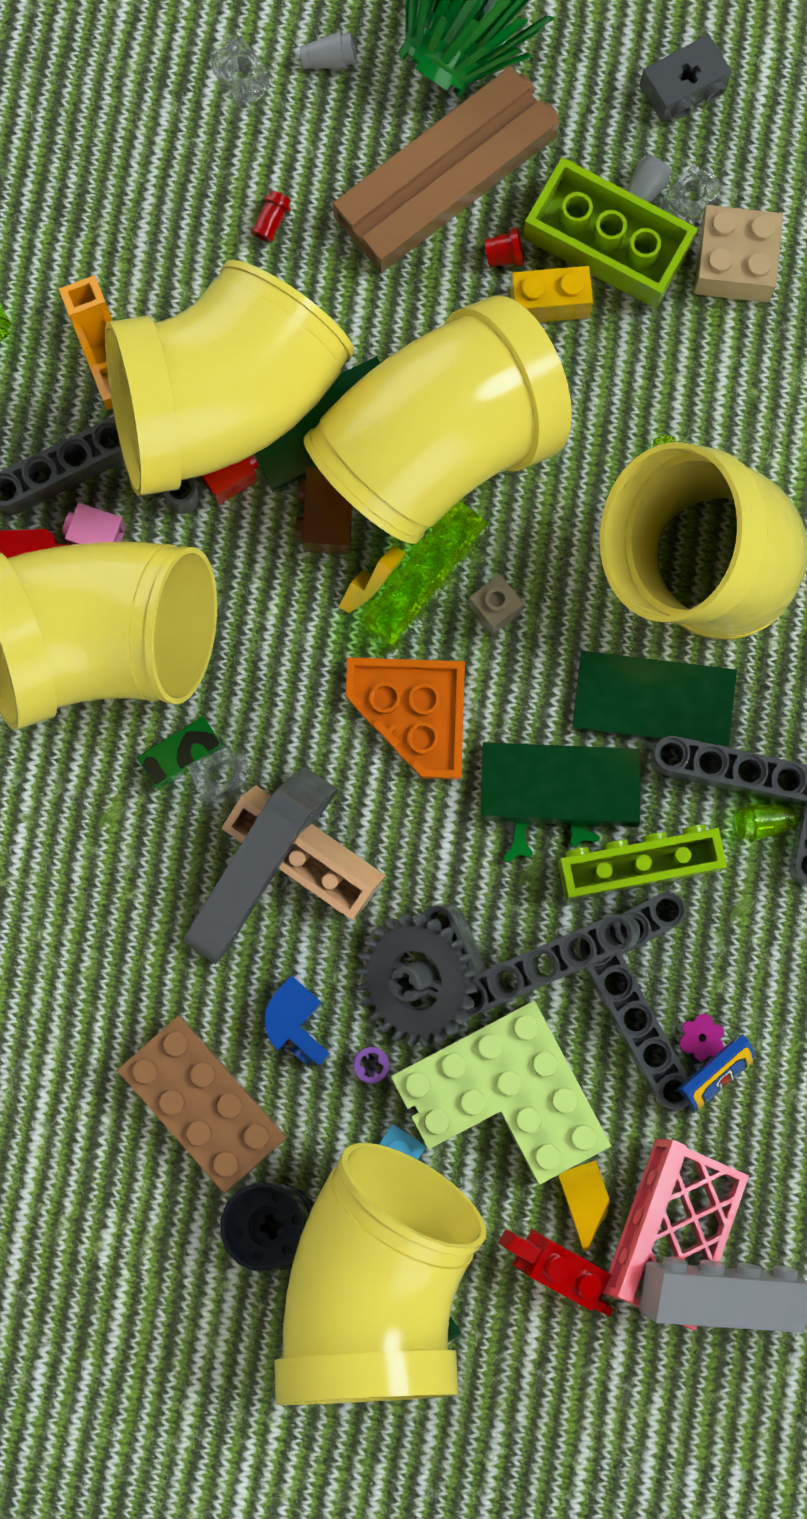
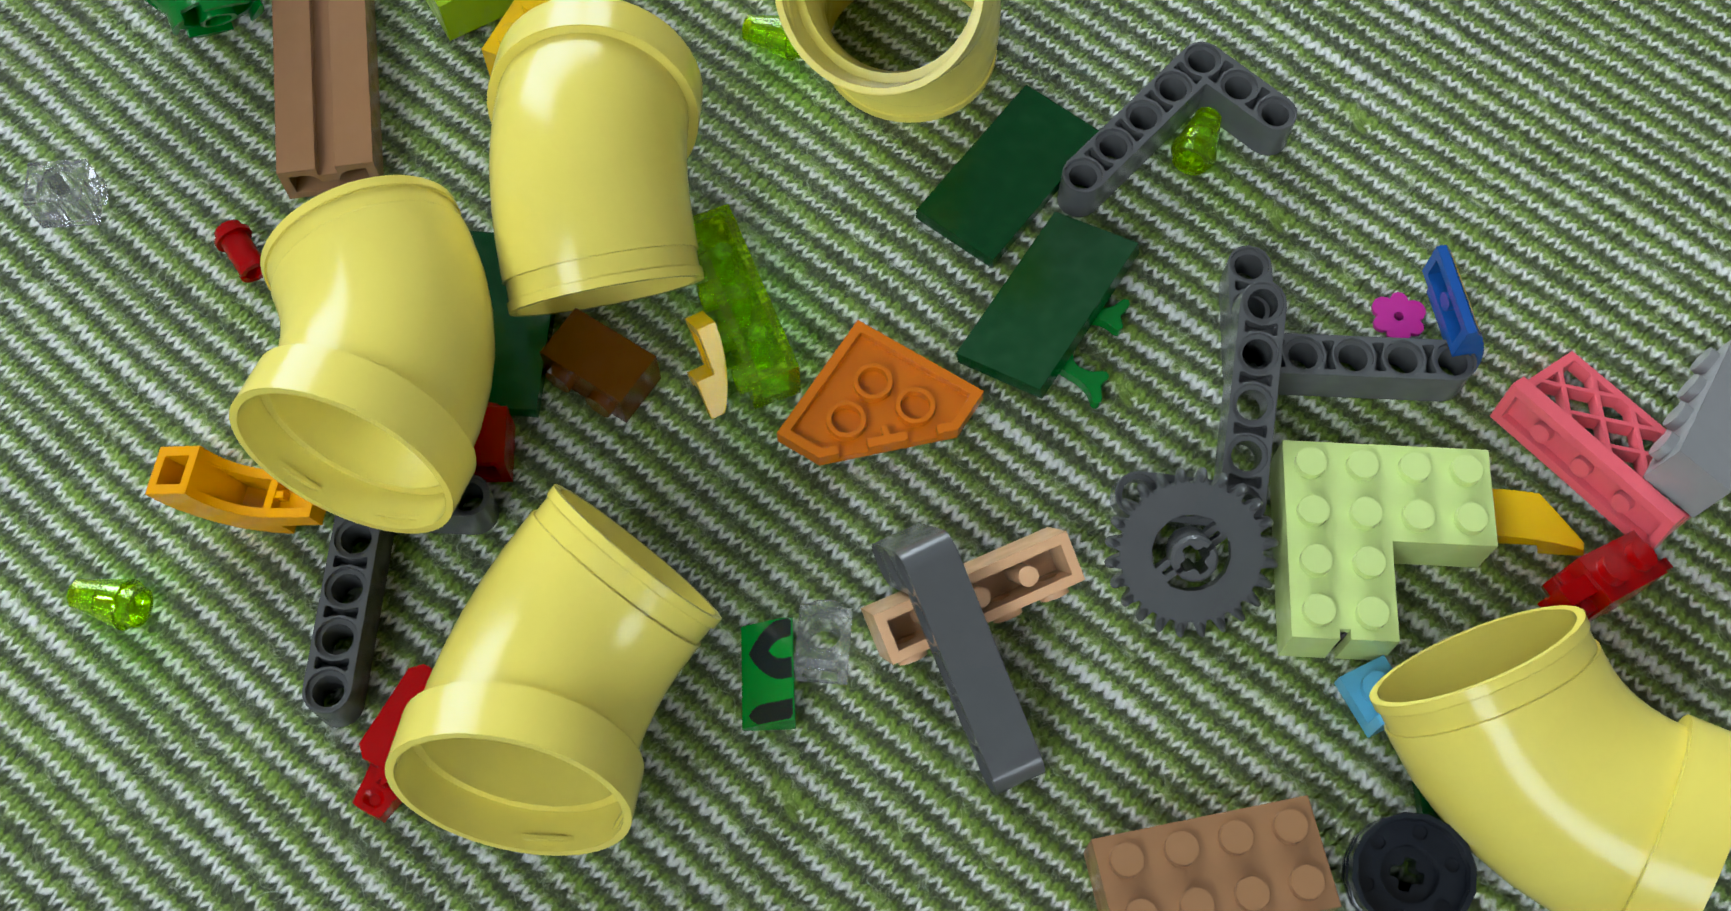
camera: 60 degrees left, 15 degrees down
bright pink brick [62,503,127,545] -> none
blue brick [265,975,331,1066] -> none
light grey cone [300,30,357,69] -> none
medium lavender bush [354,1047,390,1083] -> none
dark tan brick [468,574,524,637] -> none
red piece [484,227,525,268] -> none
lime brick [558,824,727,902] -> none

